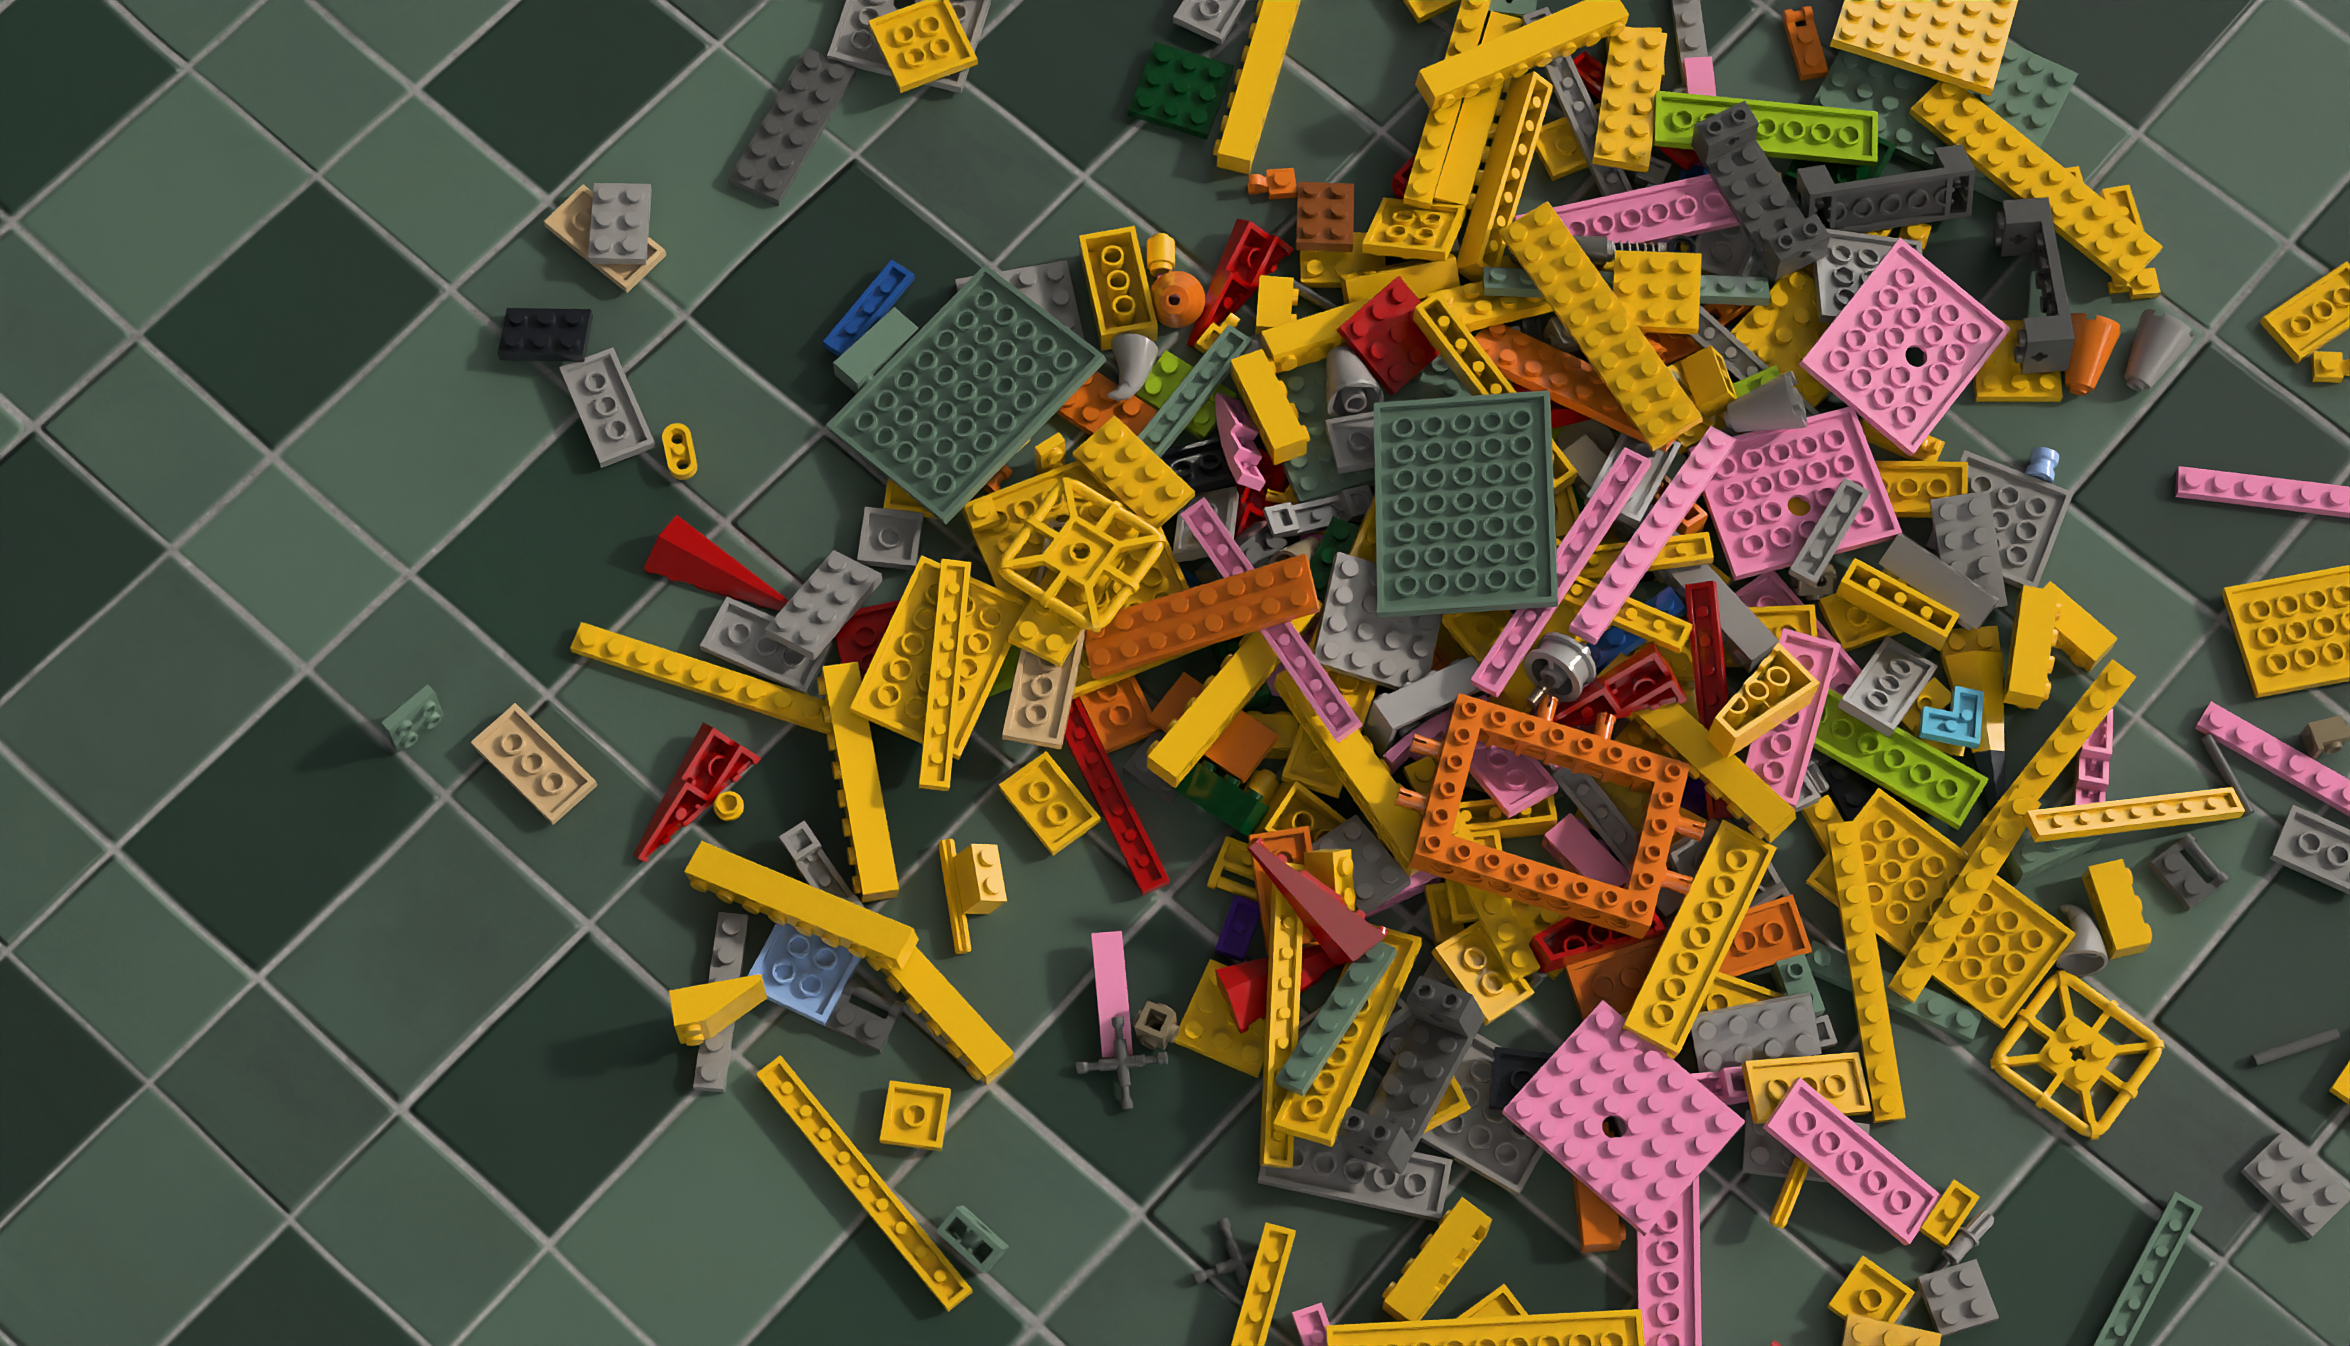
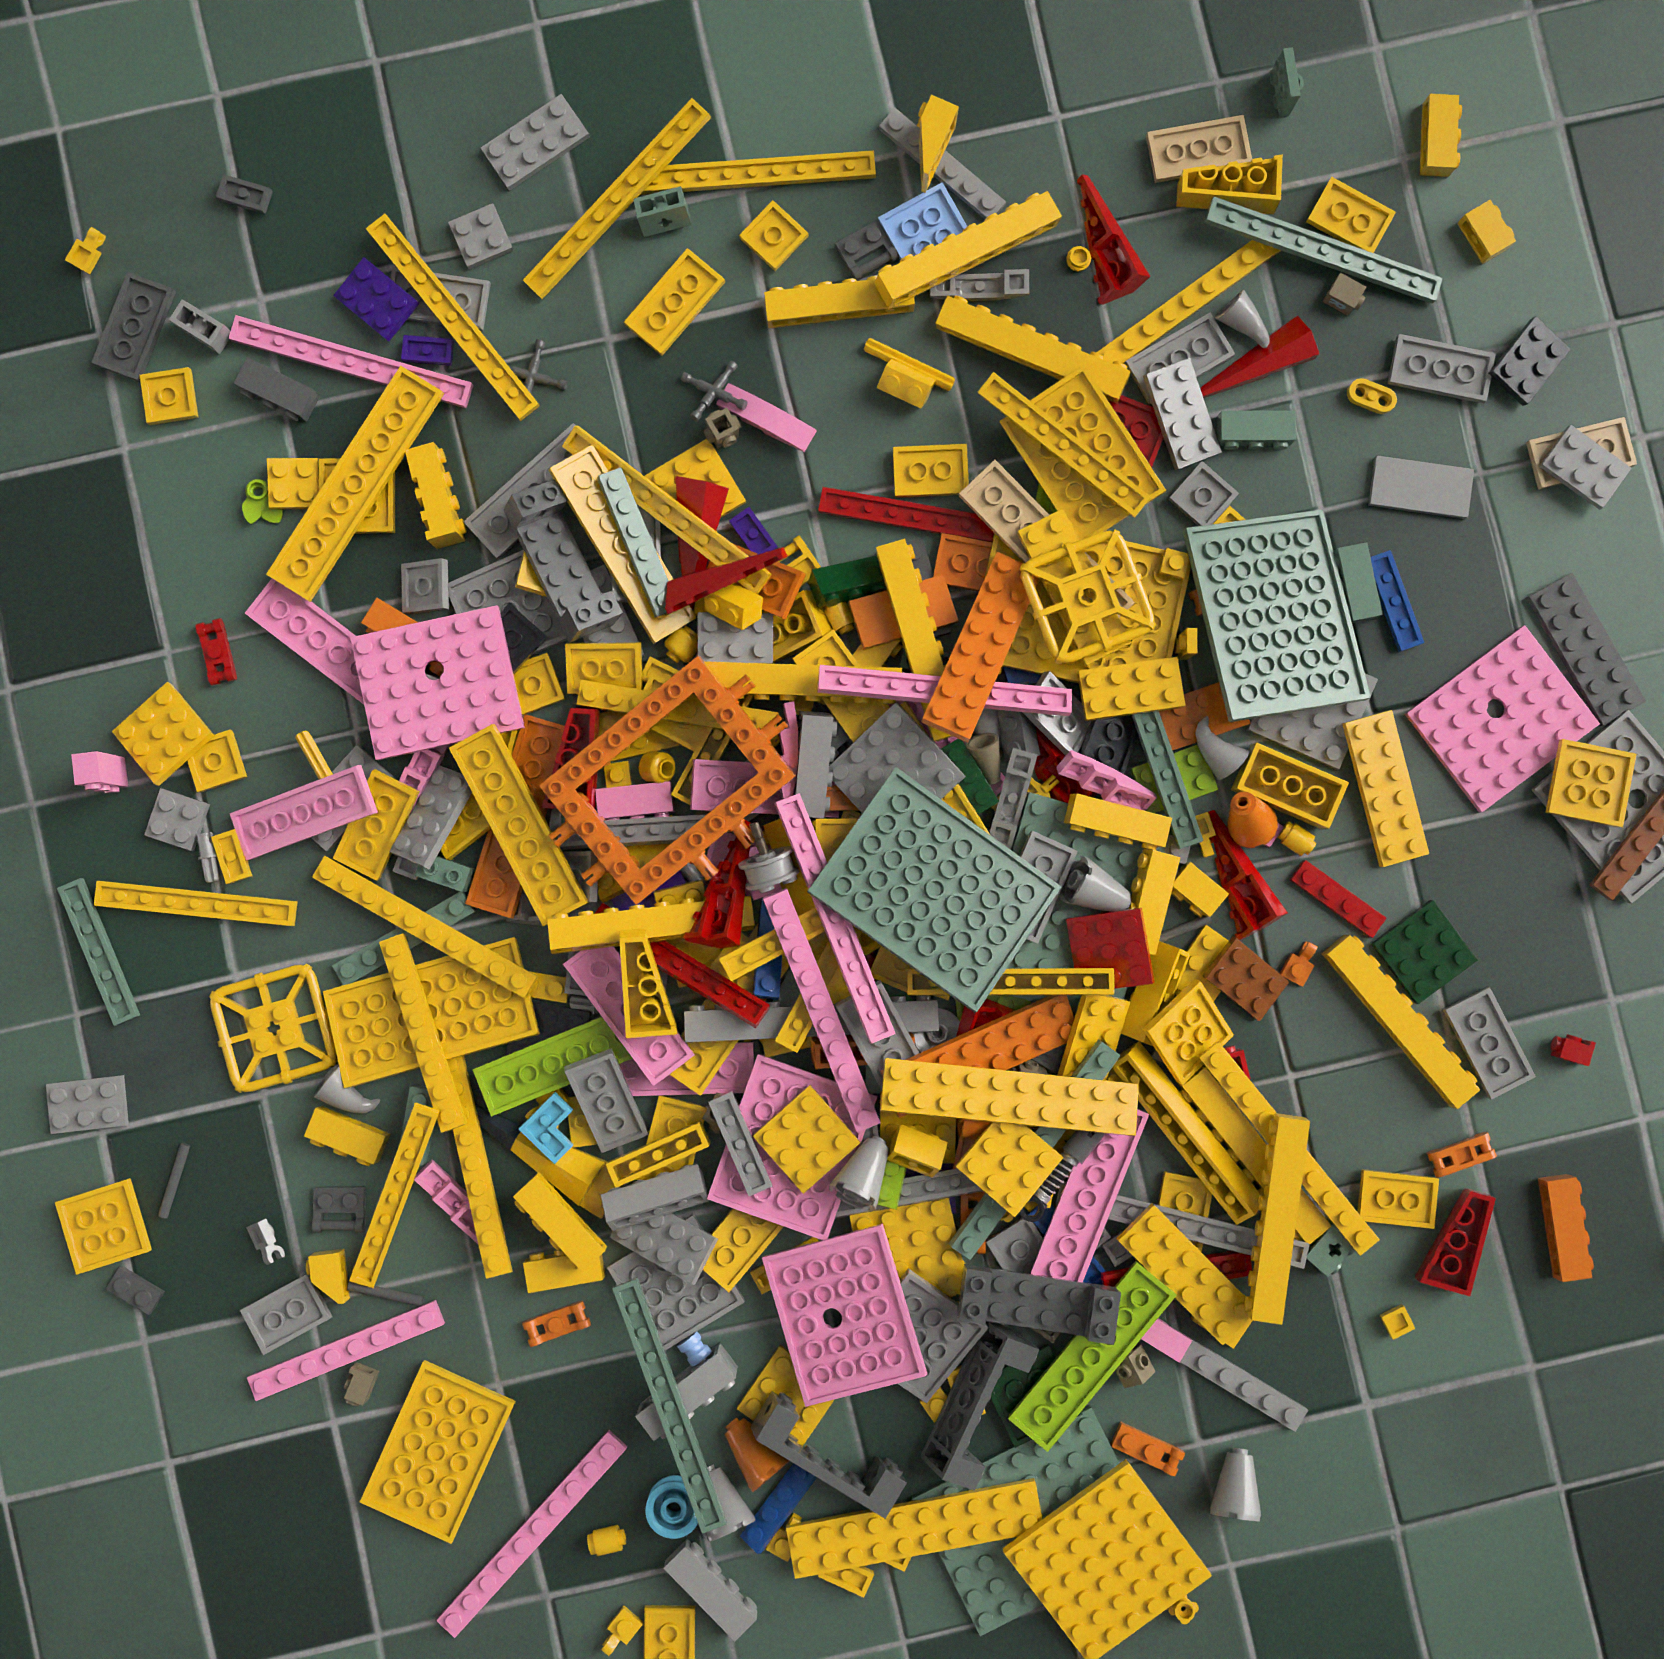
camera: 125 degrees right, 20 degrees up
none -> yellow plate [94,881,298,926]
none -> light grey plate [246,1219,285,1265]
none -> yellow slope [306,1249,350,1304]
none -> light grey plate [401,558,449,614]
none -> yellow plate [514,653,566,716]
none -> orange plate [522,1300,591,1347]
none -> yellow plate [523,98,711,299]
none -> yellow brick [587,1525,626,1556]
none -> sand green plate [612,1277,727,1534]
none -> yellow plate [624,248,725,356]
none -> light grey brick [635,1343,738,1441]
none -> yellow head [639,751,676,783]
none -> medium azure wheel [645,1475,698,1539]
none -> yellow head [664,626,697,663]
none -> light grey brick [664,1539,757,1642]
none -> blue plate [740,1463,817,1554]
none -> yellow plate [753,1085,861,1194]
none -> dark tan brick [1115,1345,1156,1388]
none -> yellow wedge [1176,154,1283,215]
none -> sand green plate [1204,196,1443,304]
none -> light grey hat [1215,289,1270,348]
none -> sand green brick [1216,411,1296,450]
none -> red plate [1290,860,1387,938]
none -> yellow plate [1306,177,1396,253]
none -> dark tan brick [1322,273,1366,316]
none -> yellow plate [1342,710,1429,867]
none -> light grey tile [1368,456,1474,519]
none -> bright pink plate [1405,625,1600,813]
none -> yellow brick [1420,94,1462,177]
none -> yellow brick [1457,200,1516,264]

